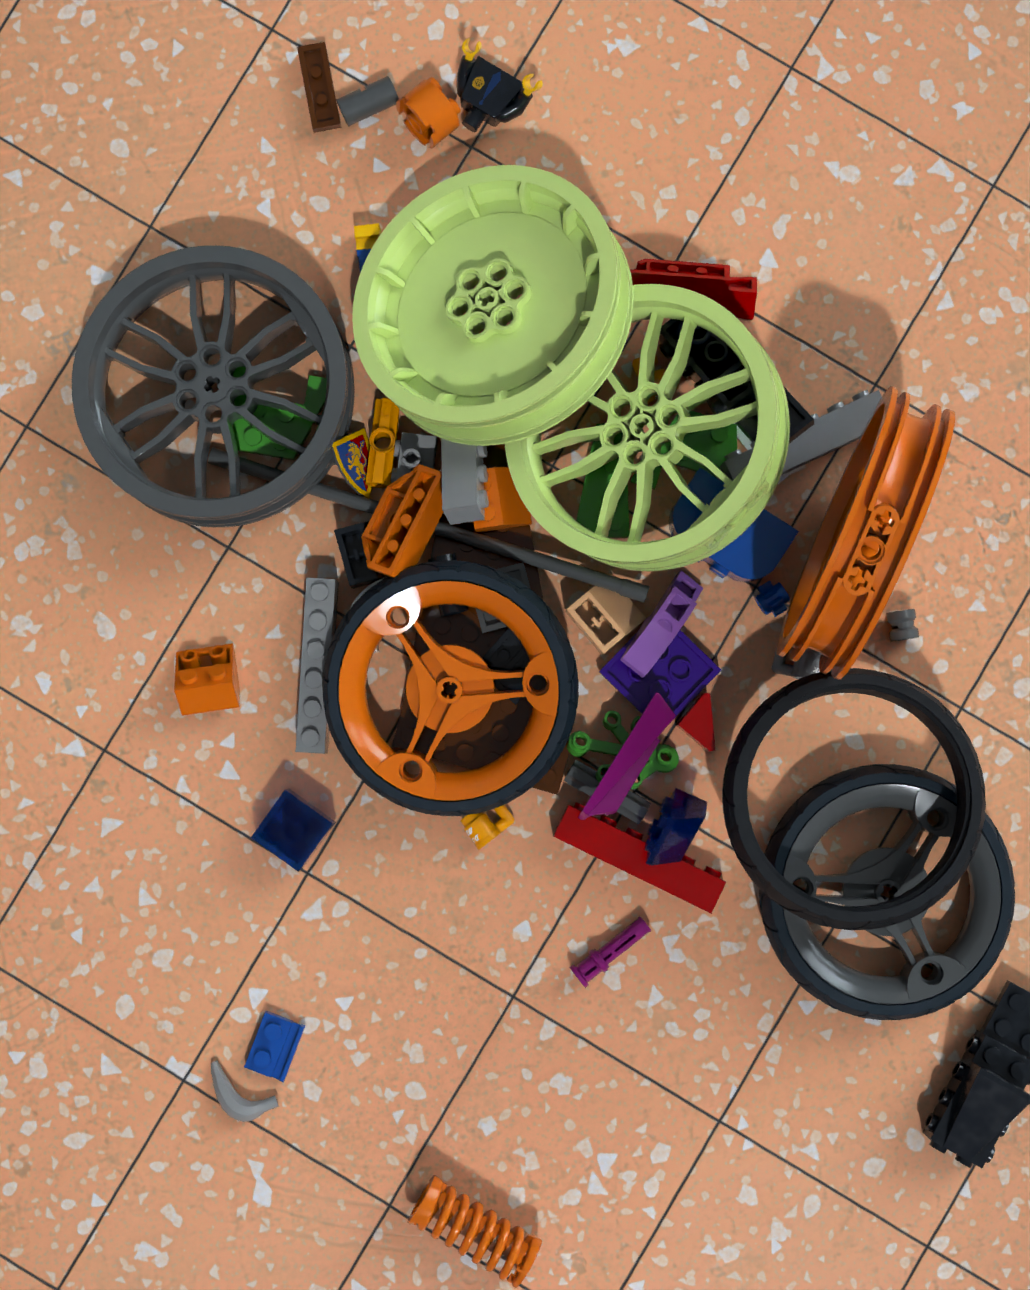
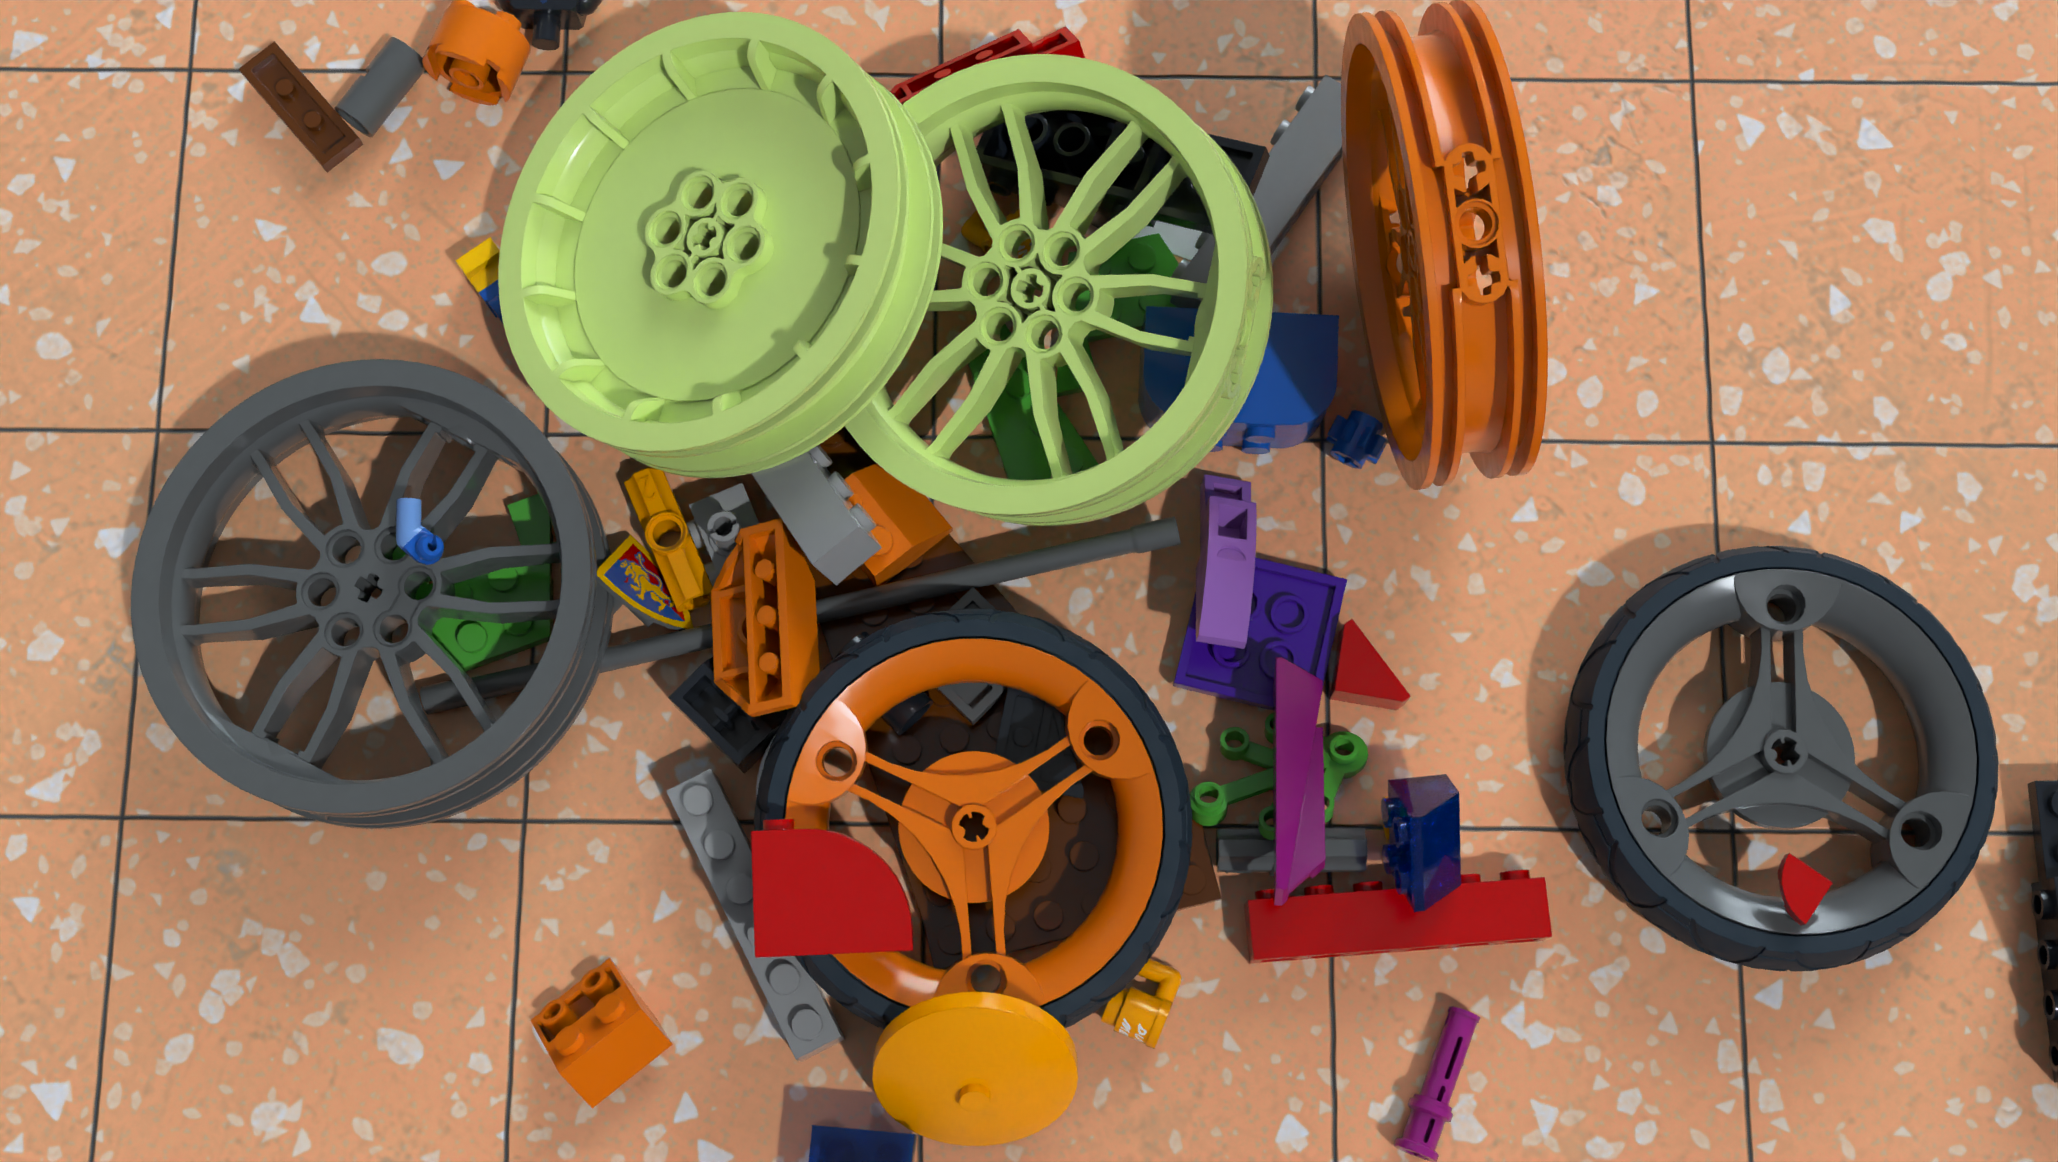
camera: 30 degrees left, 10 degrees down
light nougat slope [565,586,646,655] -> none
black tyre [722,668,986,930] -> none
light grey piece [772,648,821,679] -> none
dark grey wheel [886,609,919,642] -> none
none -> arm [396,498,444,565]
none -> red brick [751,819,913,958]
none -> light orange dish [872,992,1078,1146]
none -> red tile [1777,853,1833,926]

